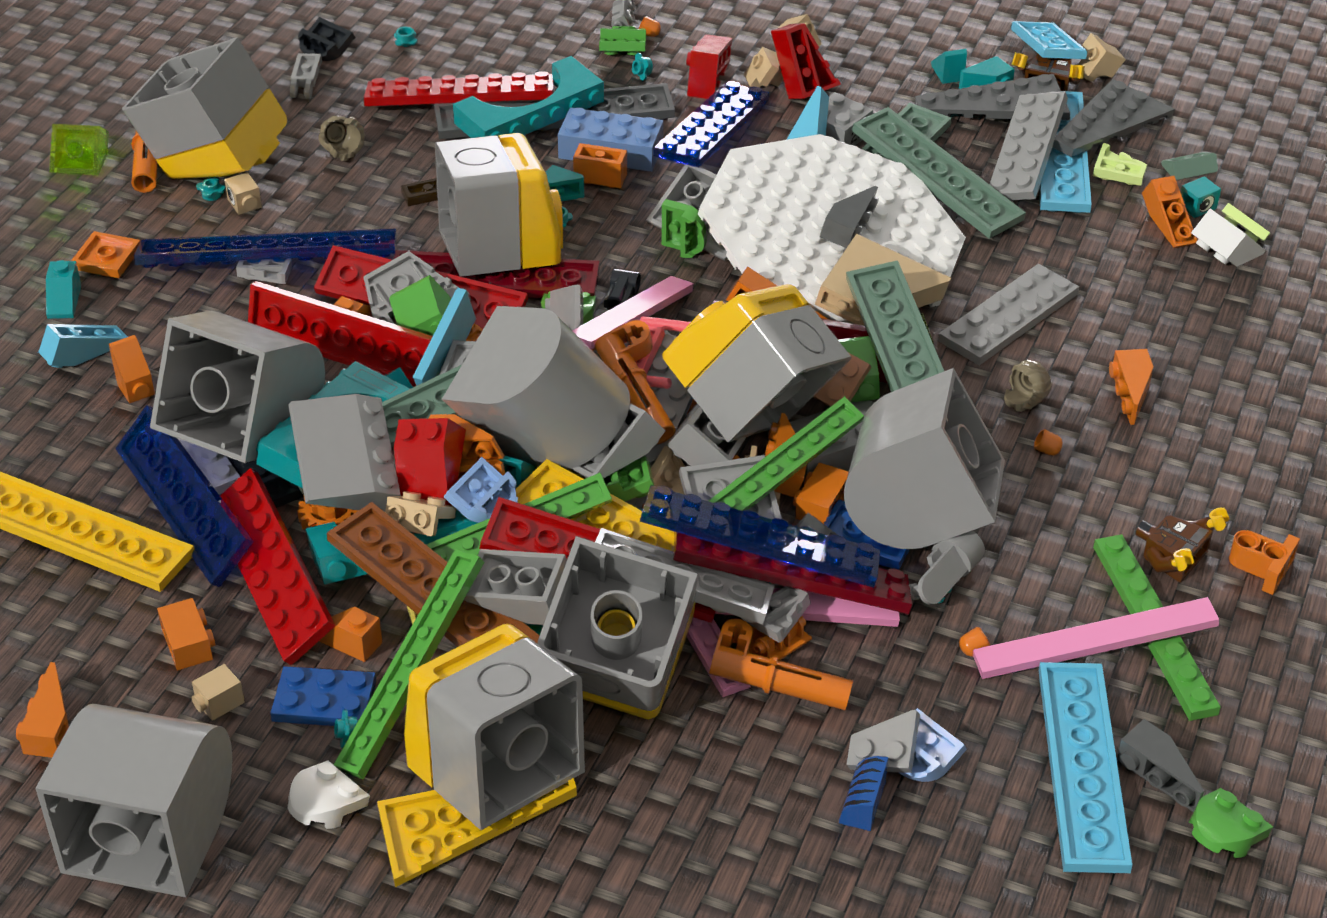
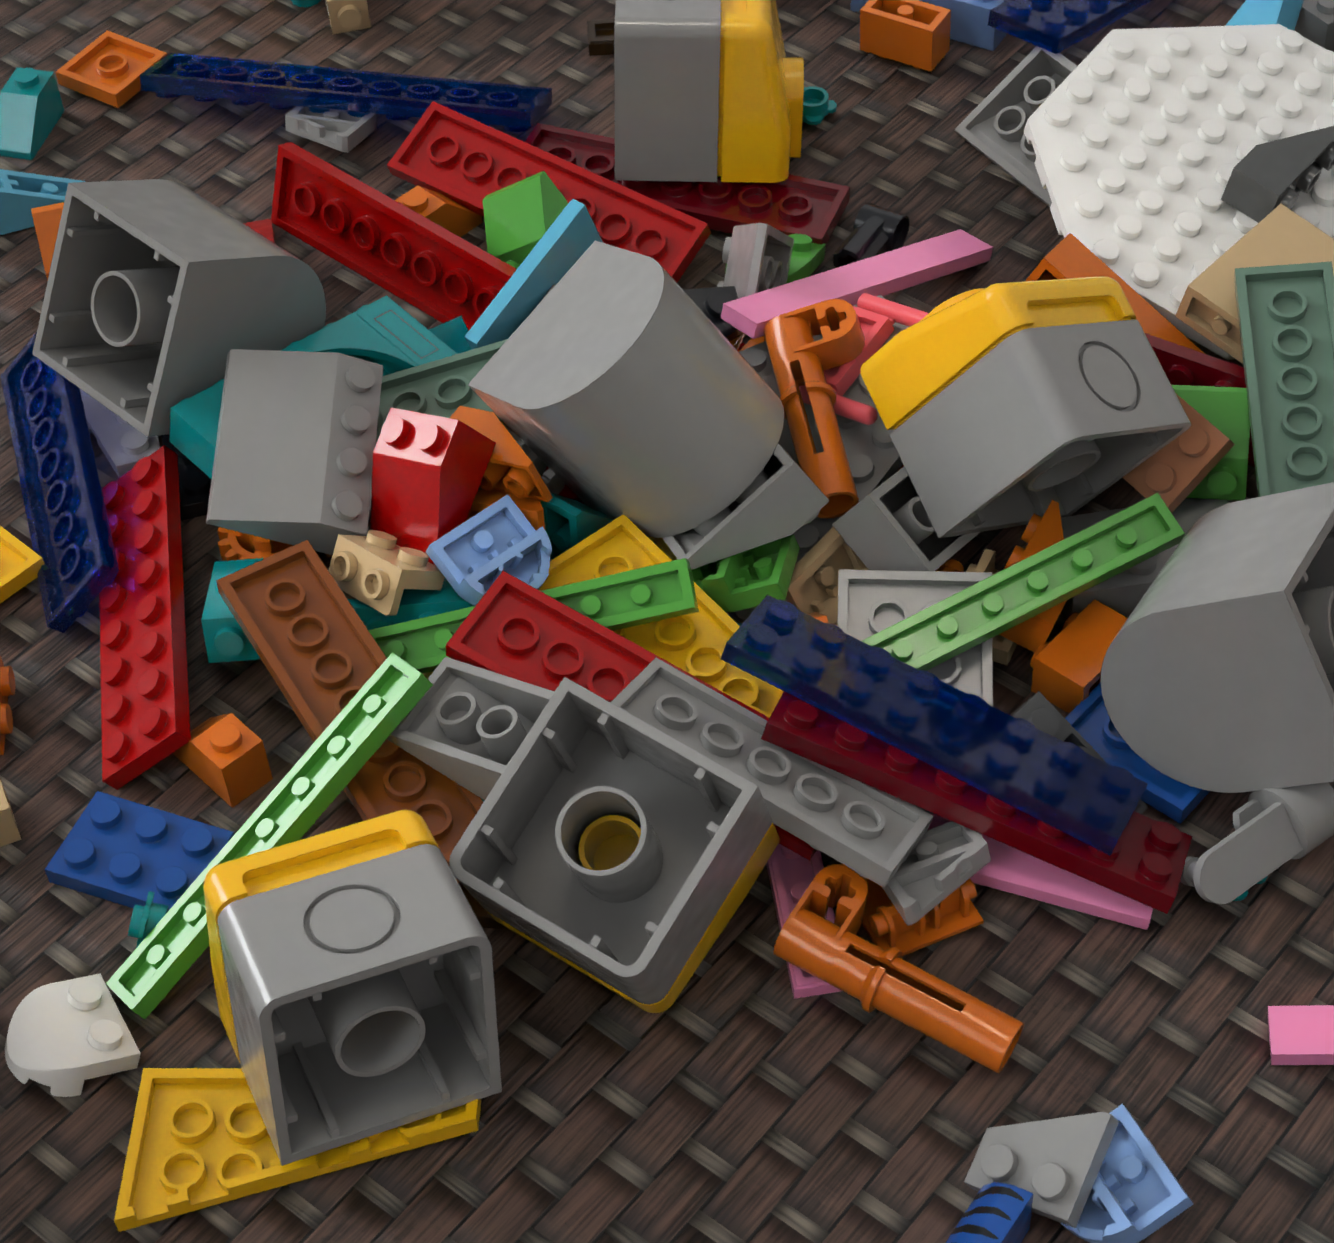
camera: 20 degrees right, 5 degrees up
light grey wing [363,251,471,324] -> none
teal slope [546,165,584,201] -> none
bright green slope [662,199,707,258] -> none
orange piece [959,627,991,657] -> none

